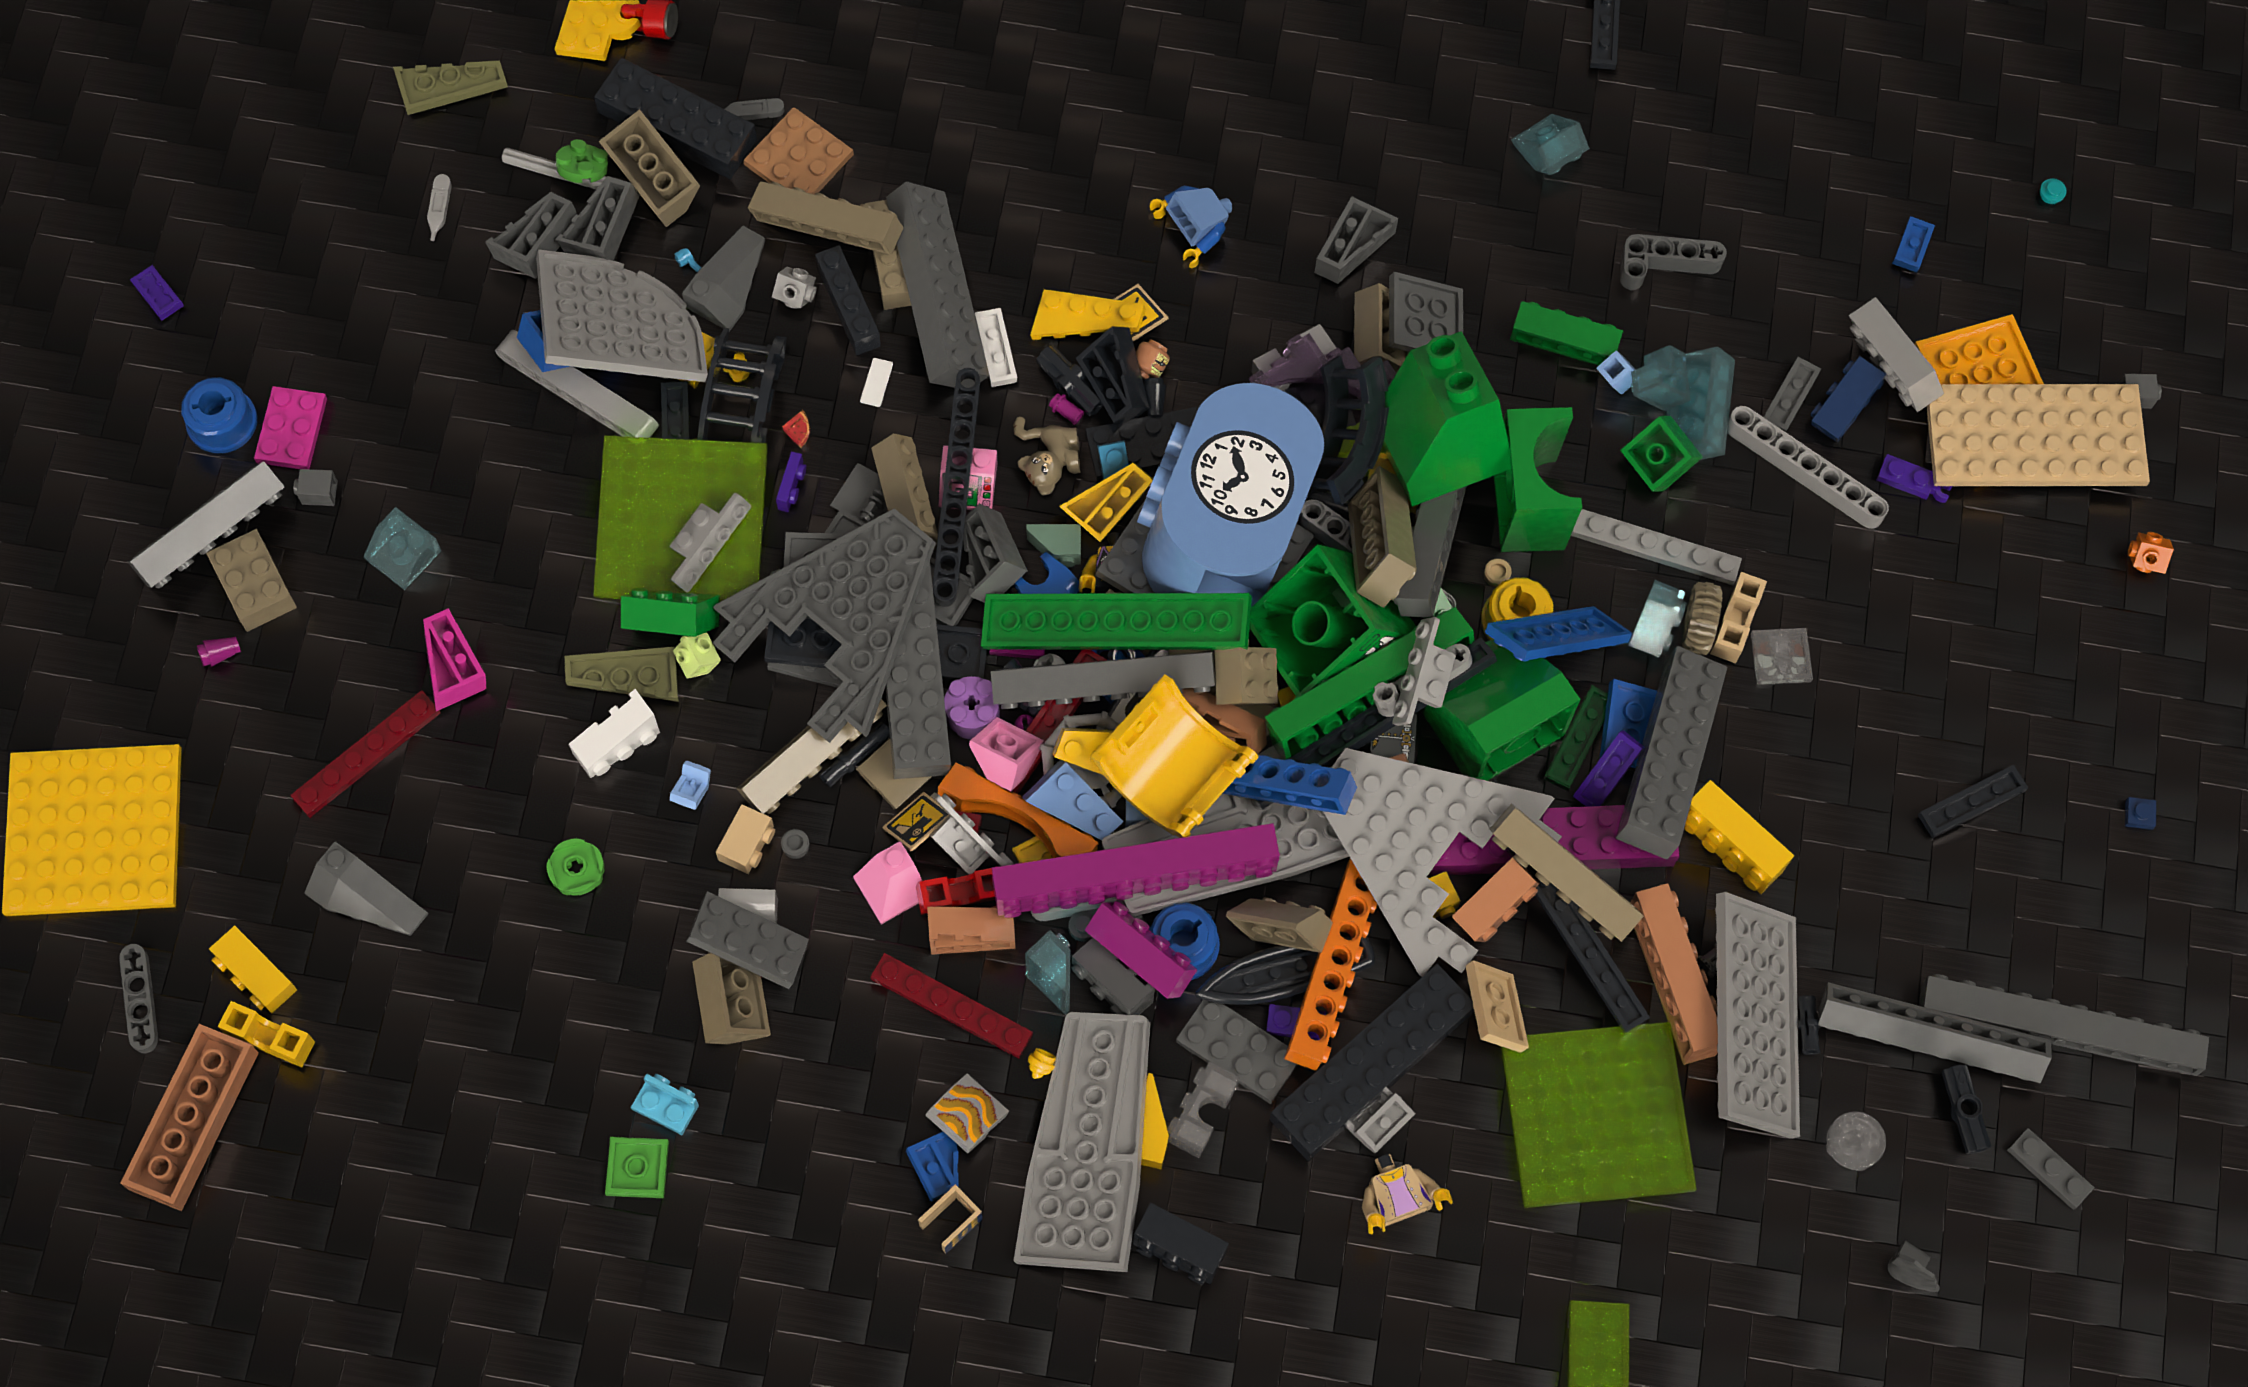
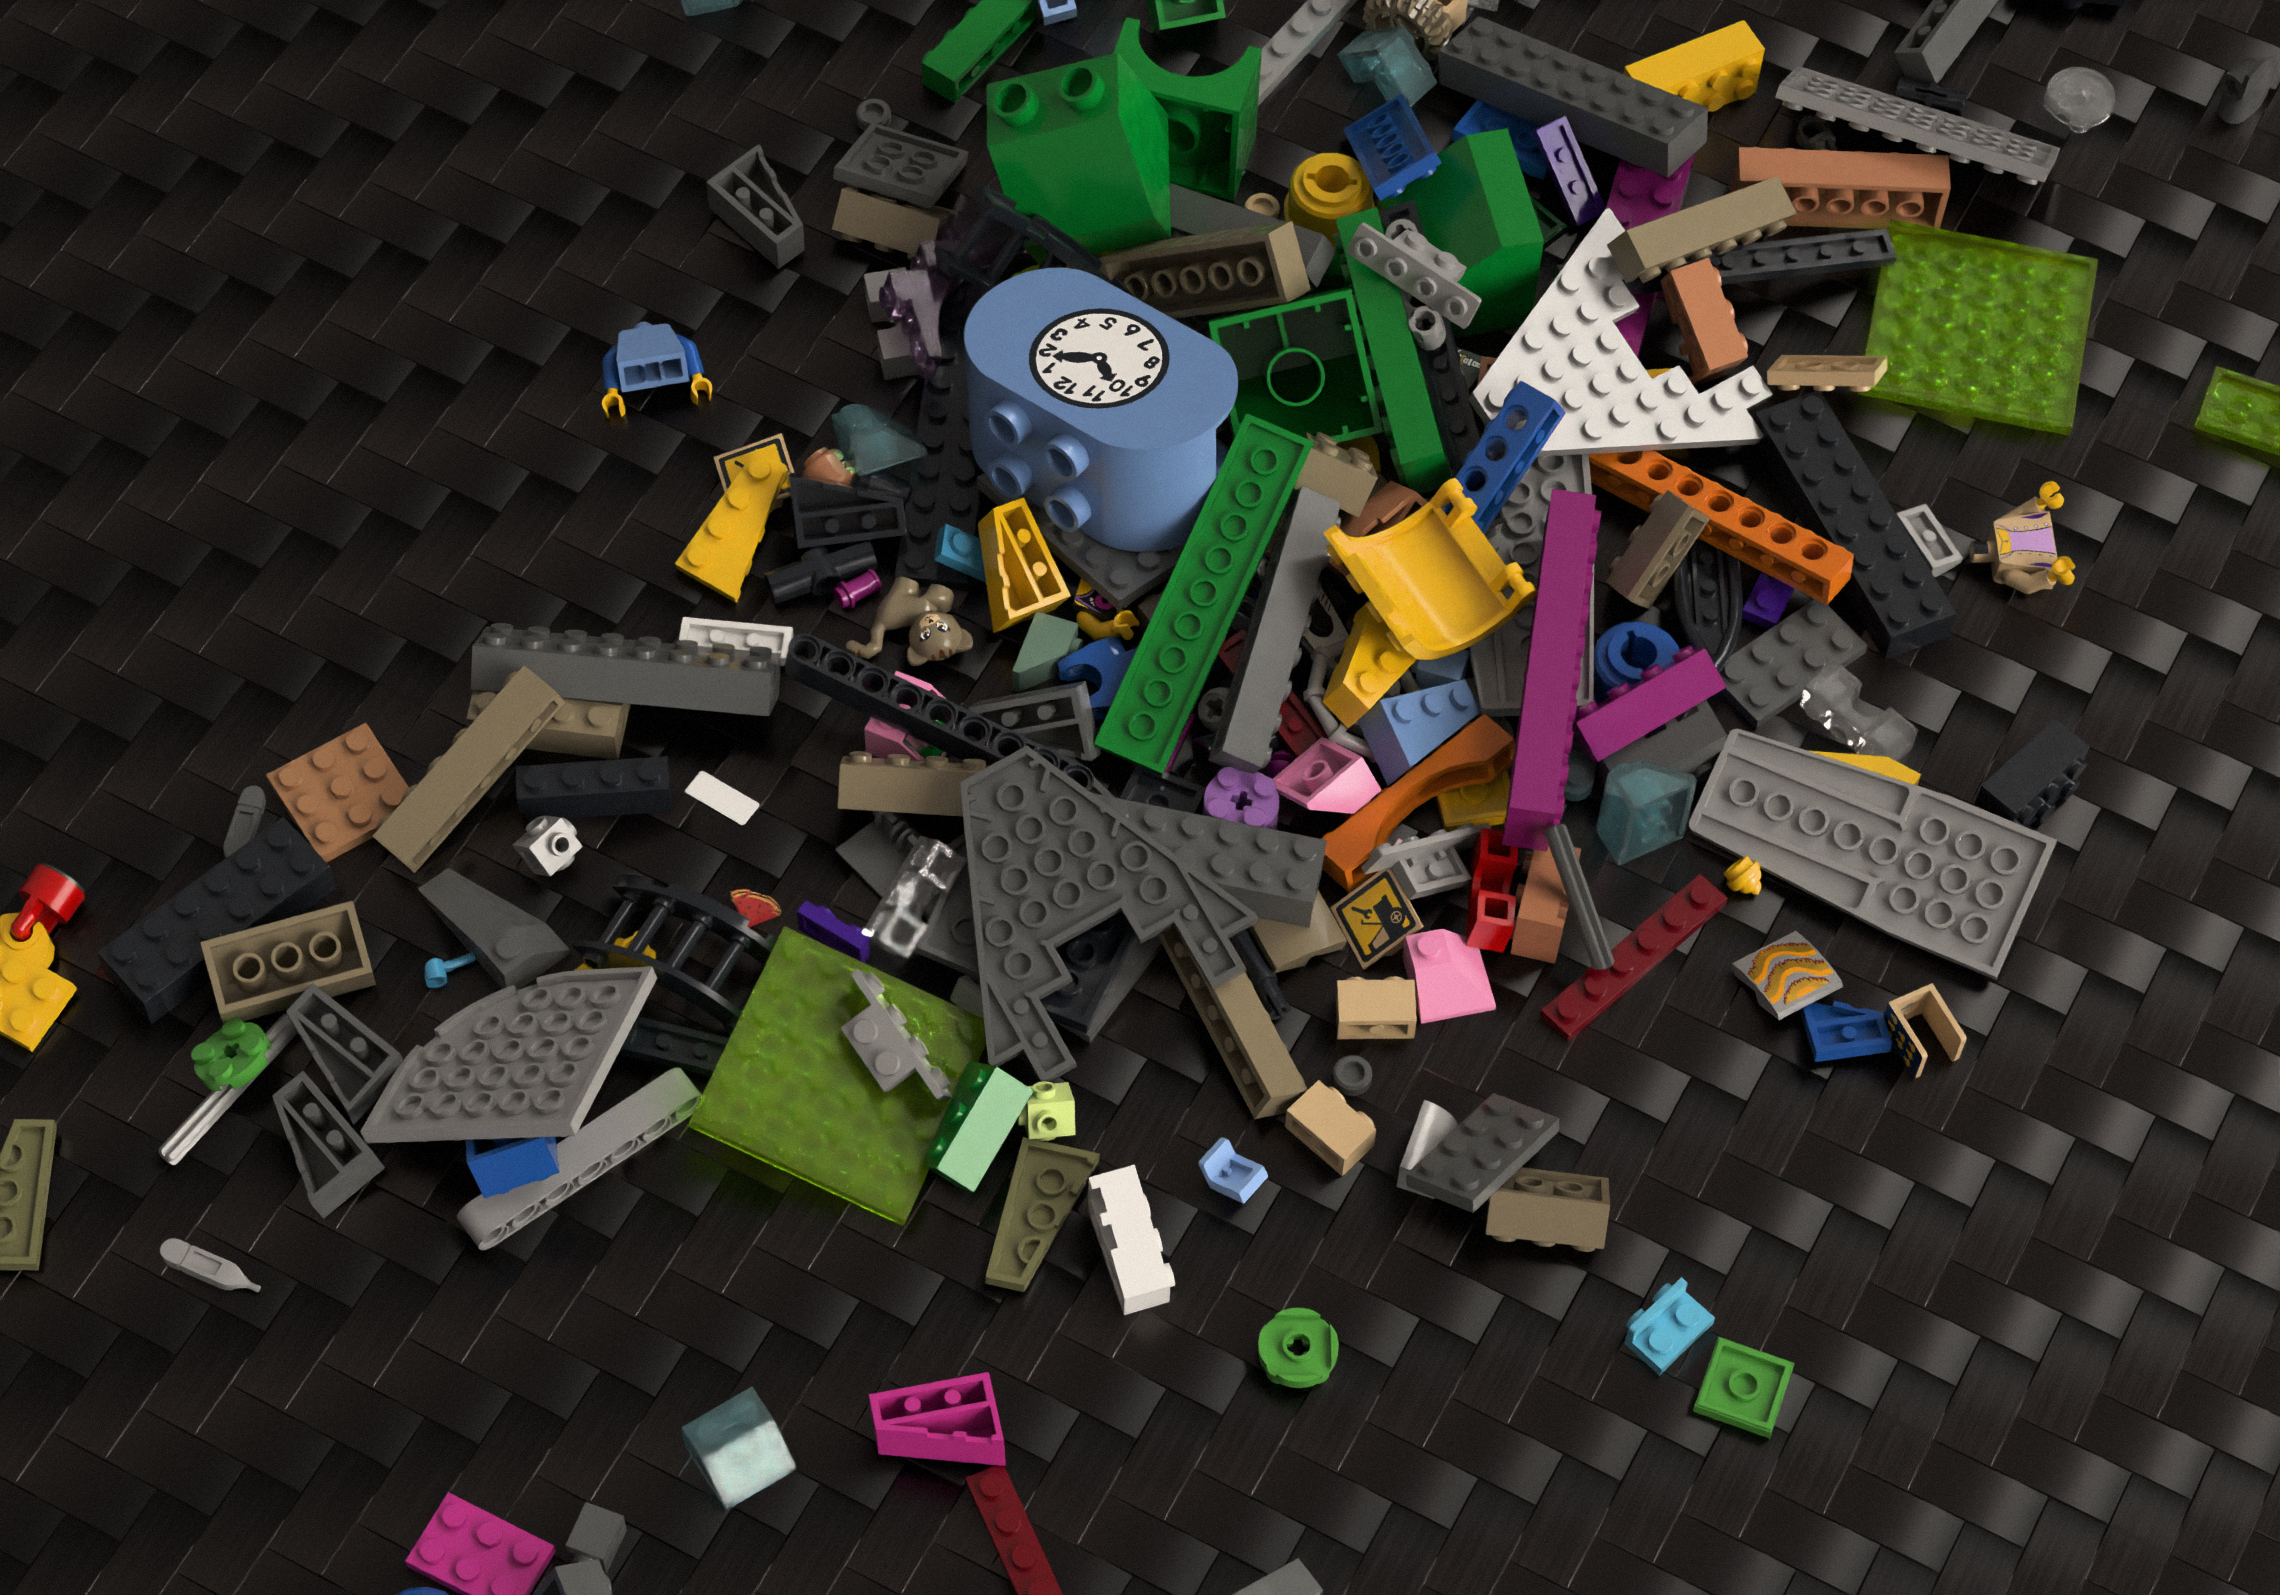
camera: 70 degrees left, 10 degrees down
none -> clear light blue slope [831,404,928,476]
none -> dark grey tile [856,99,891,131]
none -> clear arch [862,836,967,959]
none -> tan brick [1335,976,1417,1039]
none -> dark grey axle [1545,824,1614,970]

